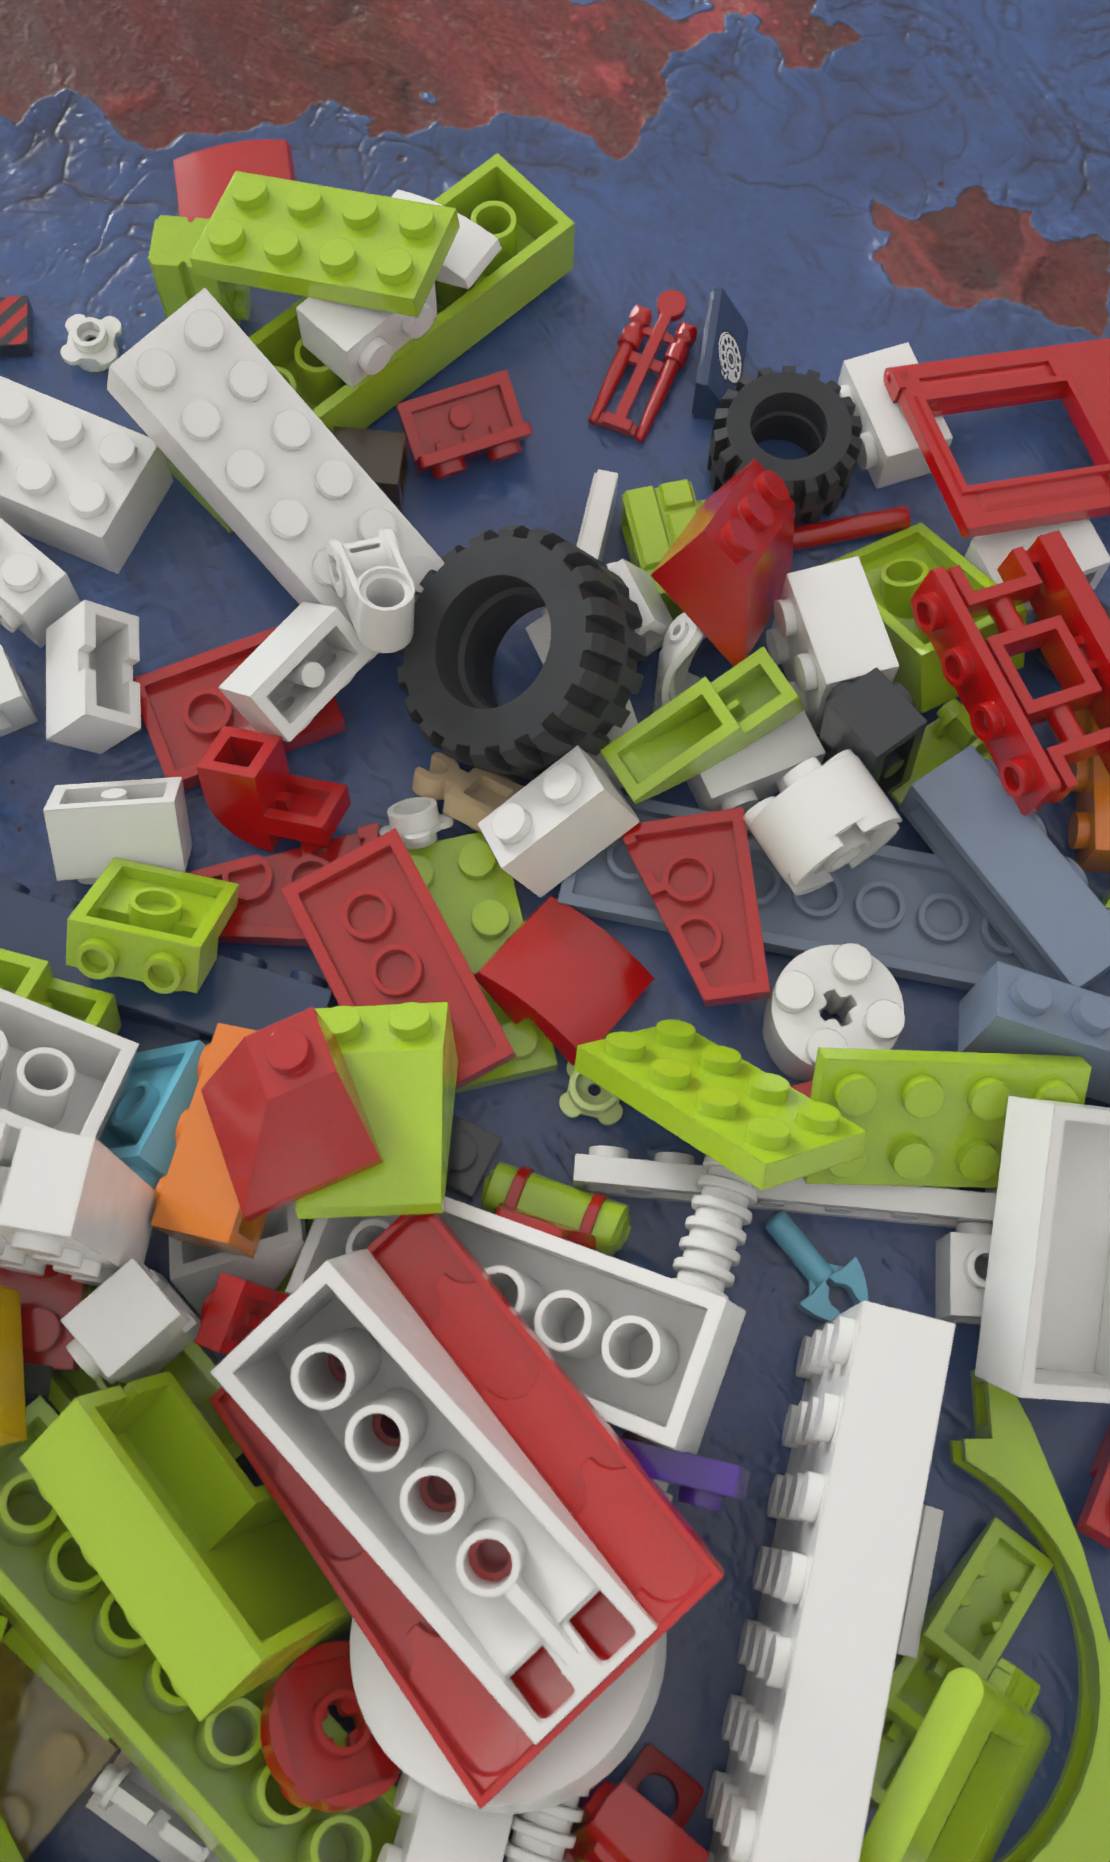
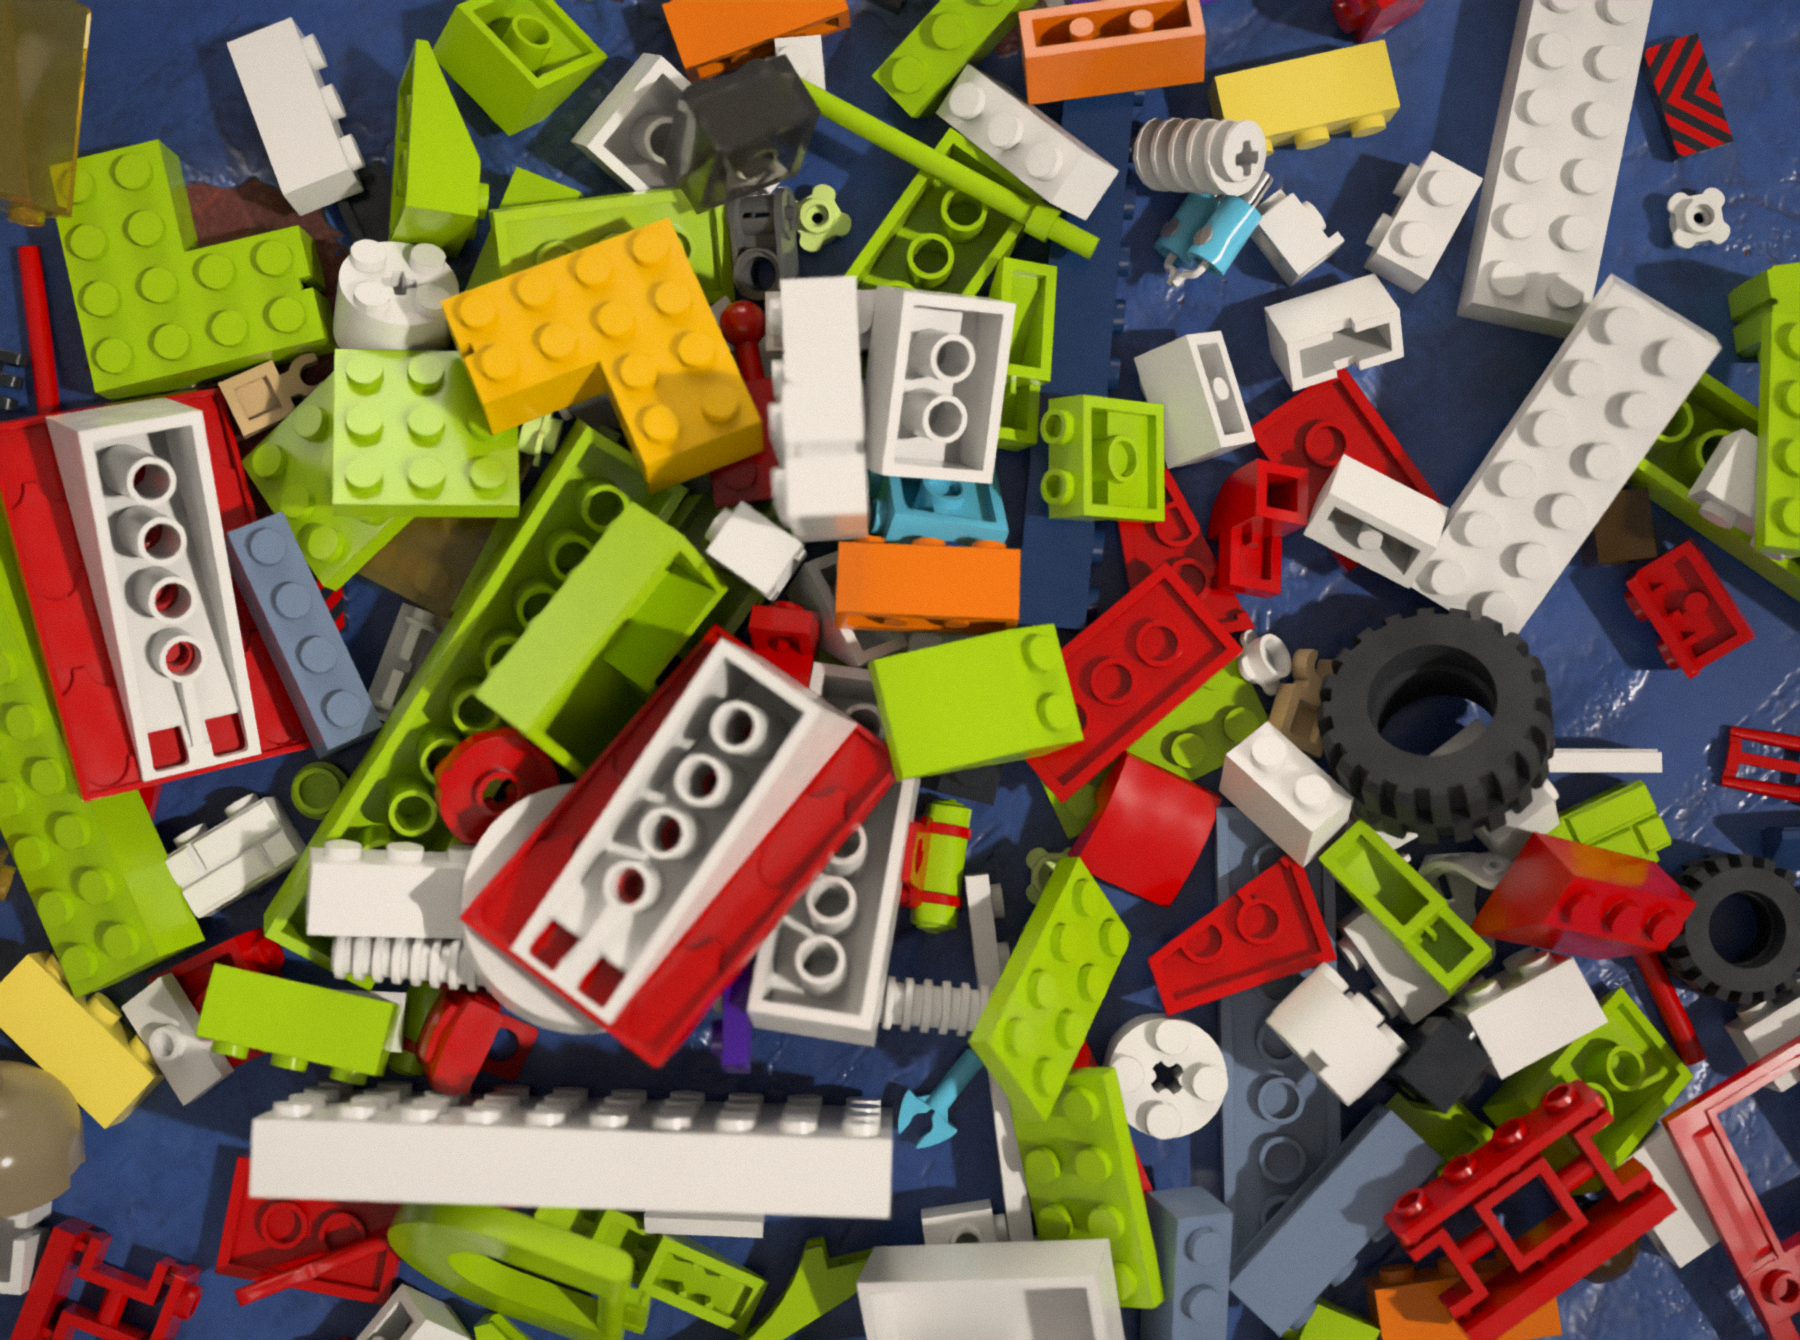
camera: 80 degrees right, 15 degrees up
red slope [201,1007,383,1221] -> none
white piece [326,528,415,653] -> none

